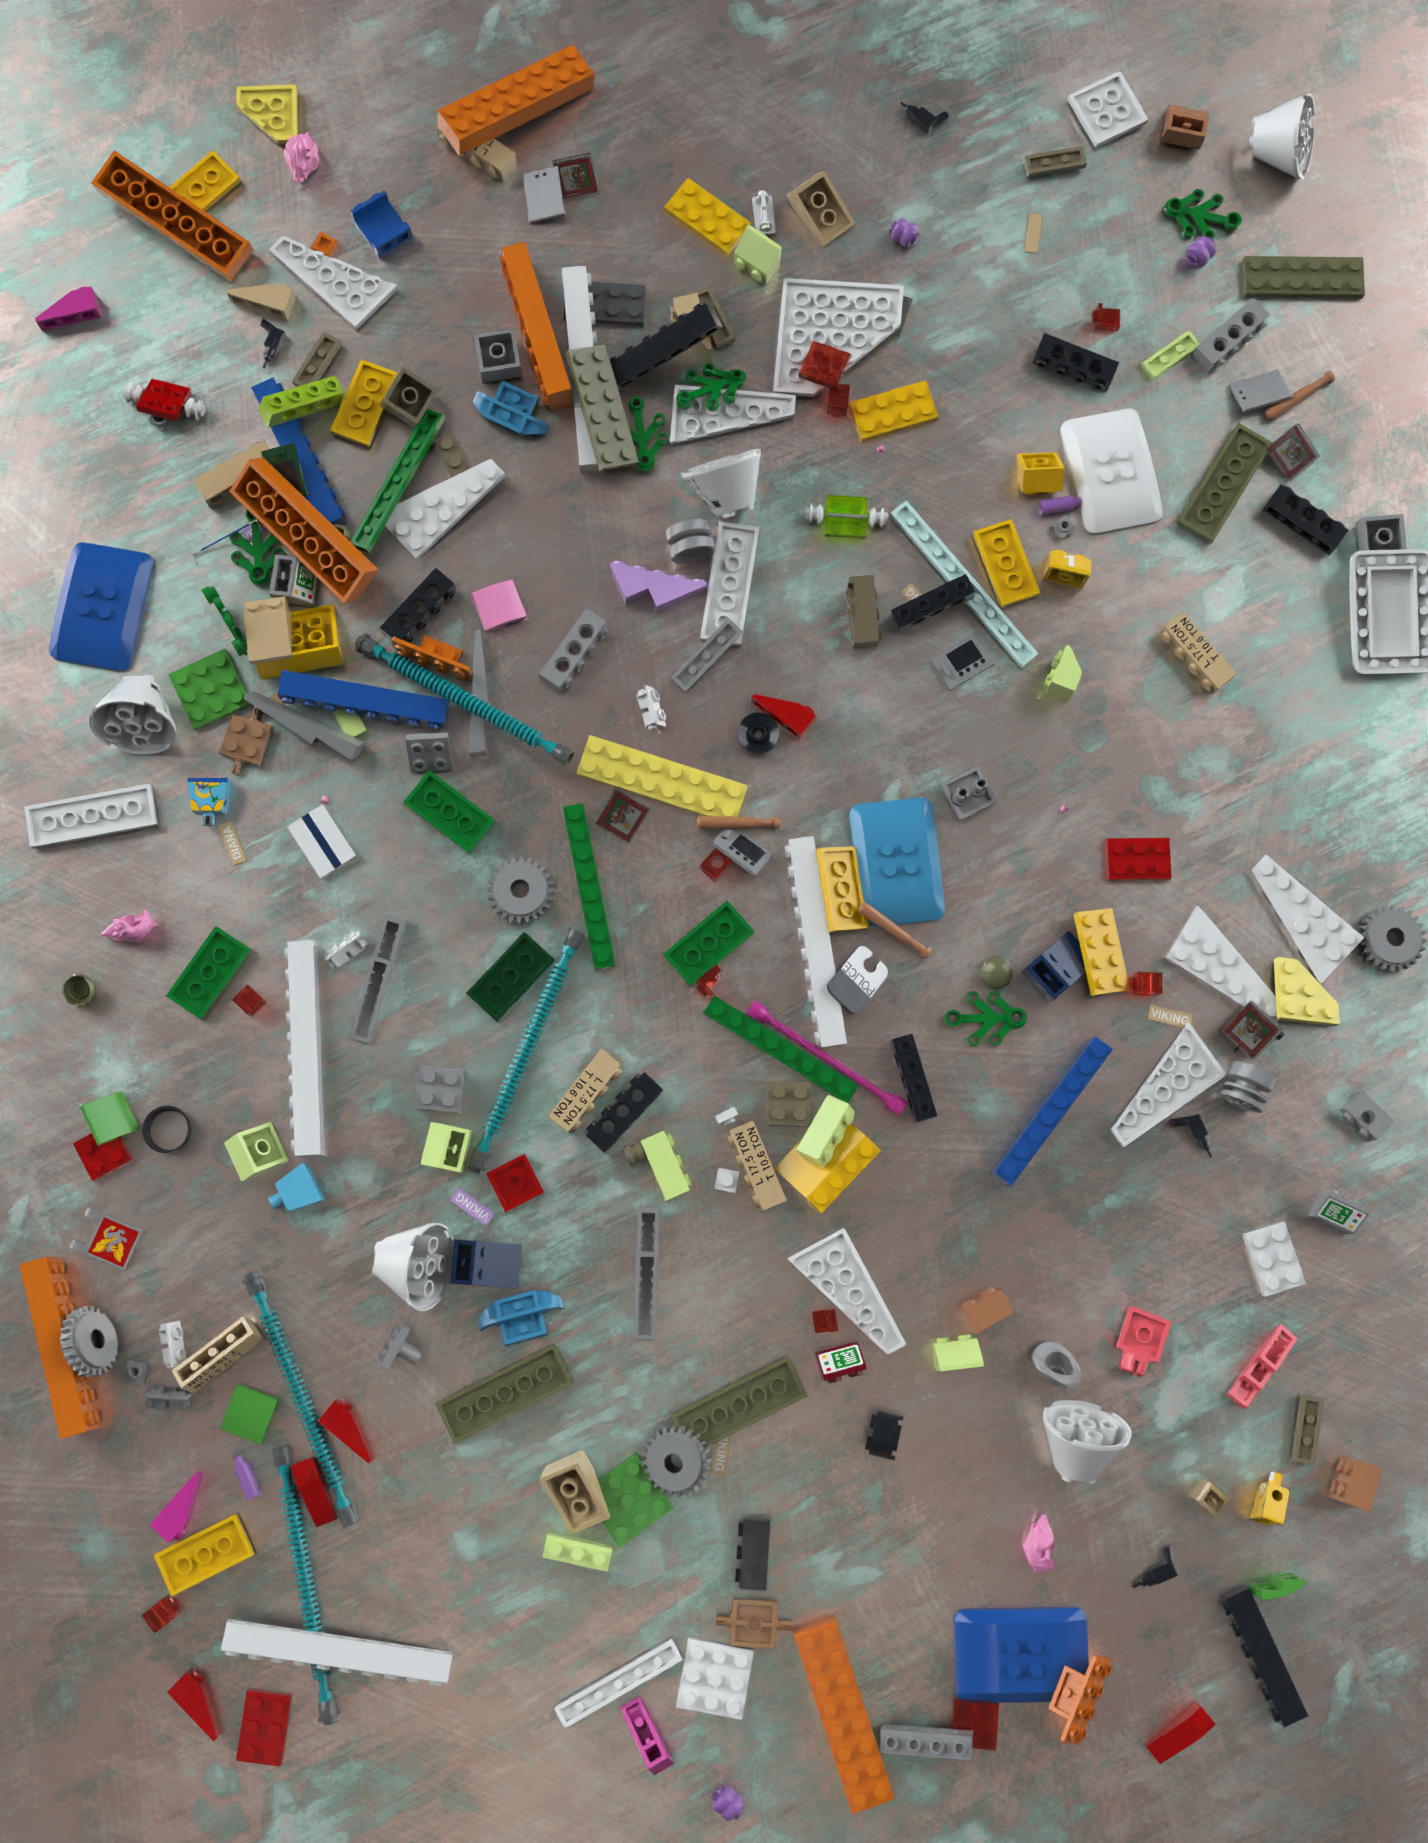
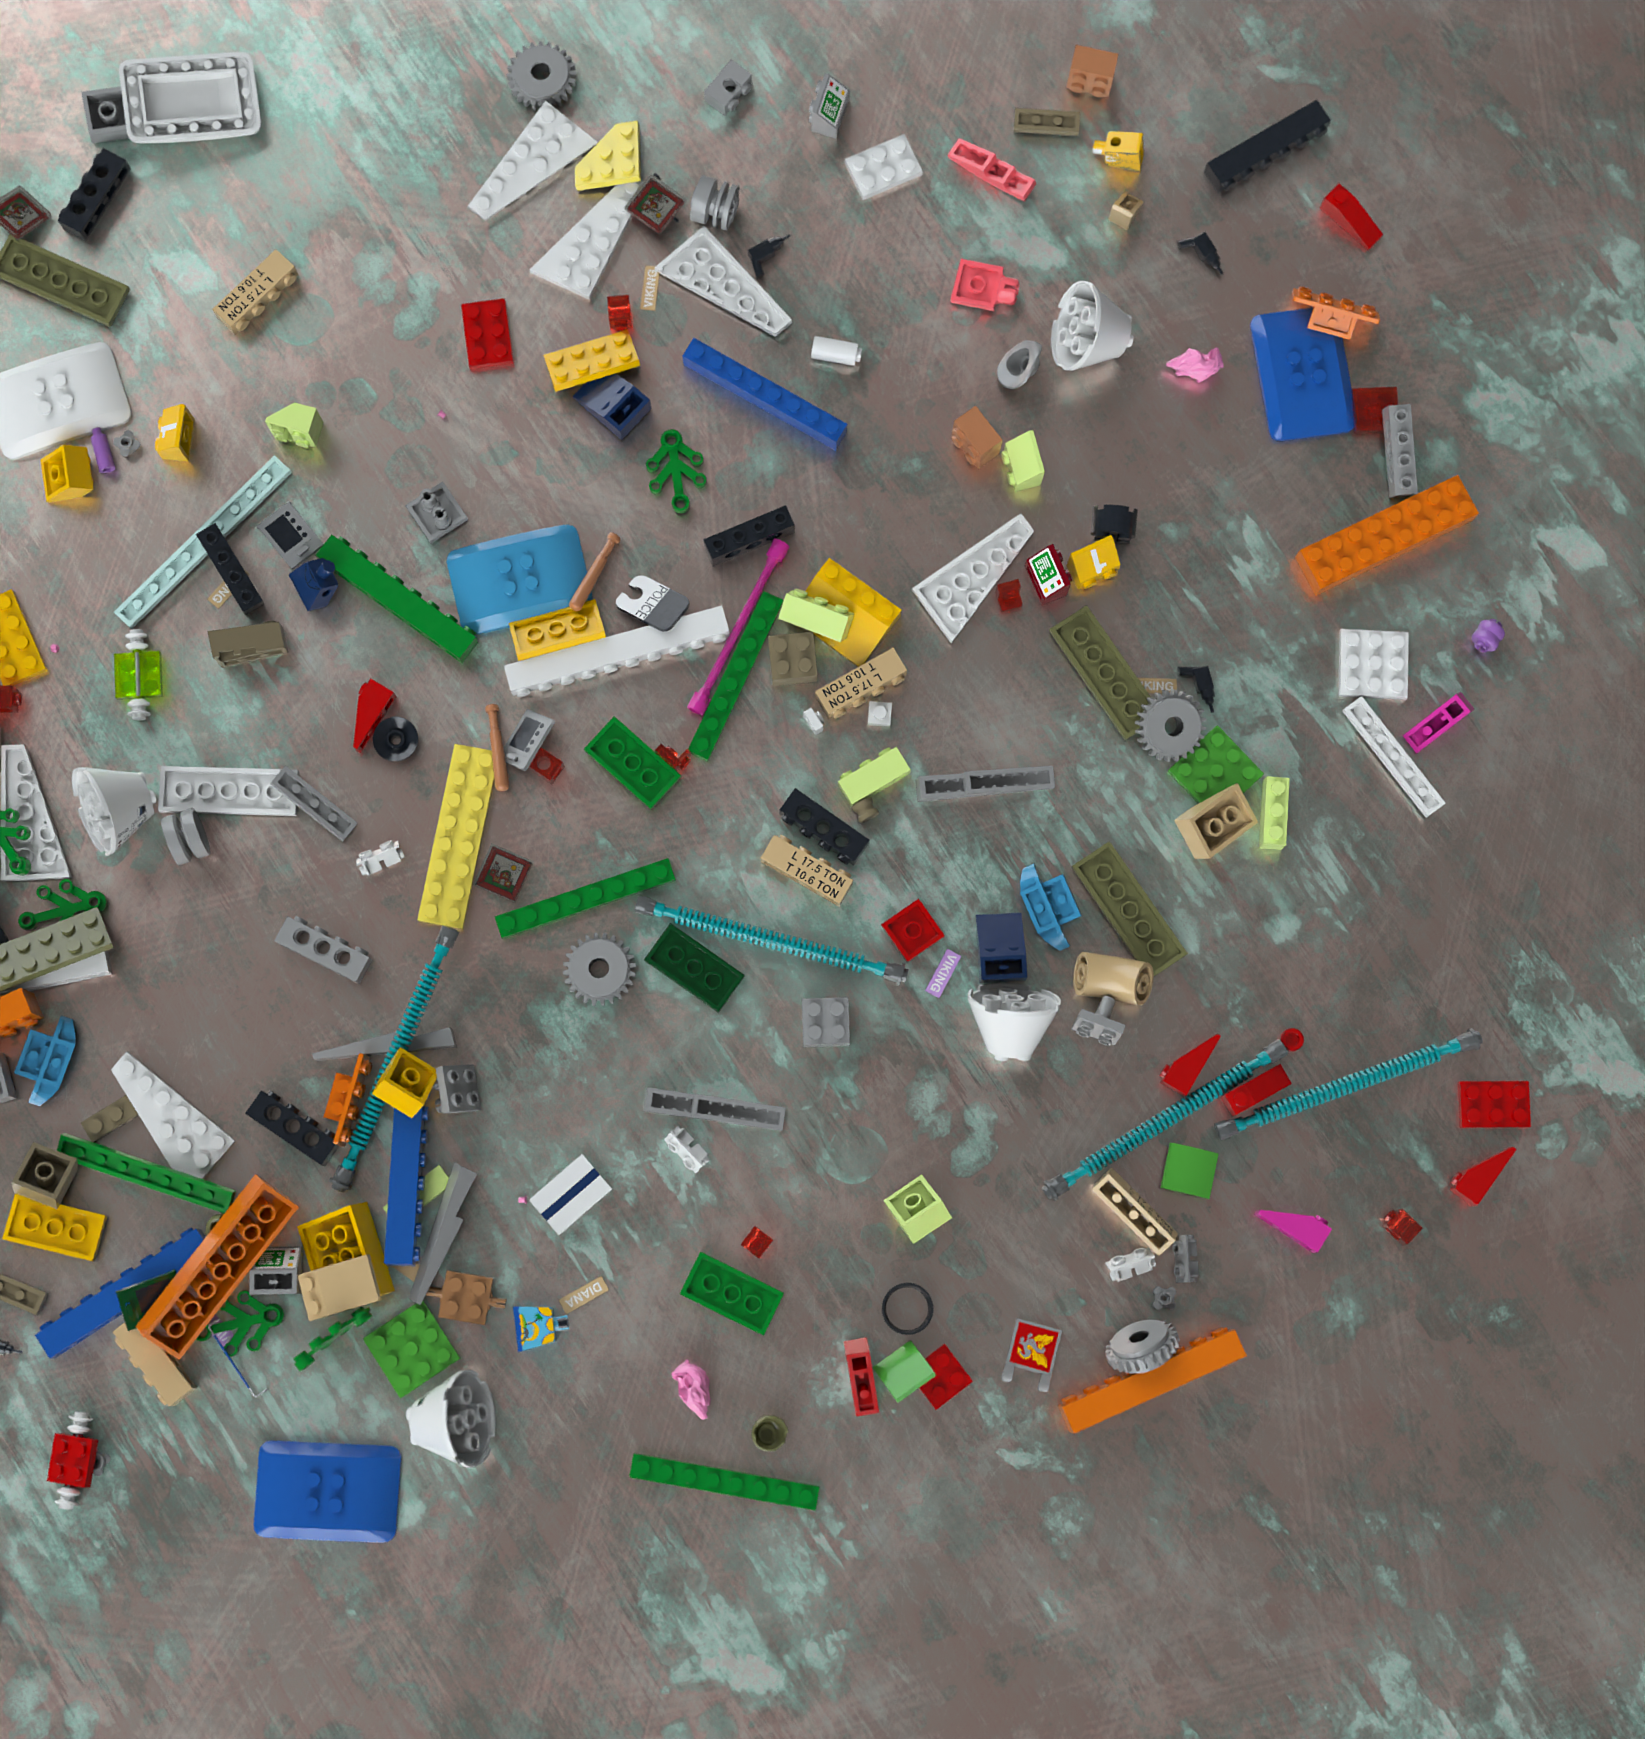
camera: 95 degrees left, 0 degrees up
white plate [24,784,158,849] -> none
yellow plate [153,1513,255,1596] -> none
white brick [221,1619,452,1686] -> none
medium lavender cylinder [233,1455,262,1501] -> none
lime brick [258,376,345,428] -> none
medium azure torso [268,1163,325,1211] -> none
white brick [284,940,324,1157] -> none
green plate [403,770,496,854] -> none
yellowish green slope [421,1122,473,1174] -> none
bright pink slope [471,579,527,632] -> none
lavender slope [610,561,707,613] -> none
medium nougat plate [716,1598,792,1649] -> none
black brick [735,1517,770,1591] -> none
yellow plate [972,519,1040,608] -> none
olive hair [981,956,1013,989] -> none
bright green slope [1249,1573,1306,1600] -> none
none -> dark blue torso [289,558,338,611]
none -> green brick [315,534,478,663]
none -> yellow slope [372,1047,437,1118]
none -> green plate [629,1453,820,1511]
none -> white brick [811,336,862,366]
none -> red slope [843,1337,879,1417]
none -> yellow slope [1066,535,1120,589]
none -> tan brick [1073,952,1154,1006]
none -> black piece [1177,665,1215,713]
none -> red tile [1280,1028,1304,1052]

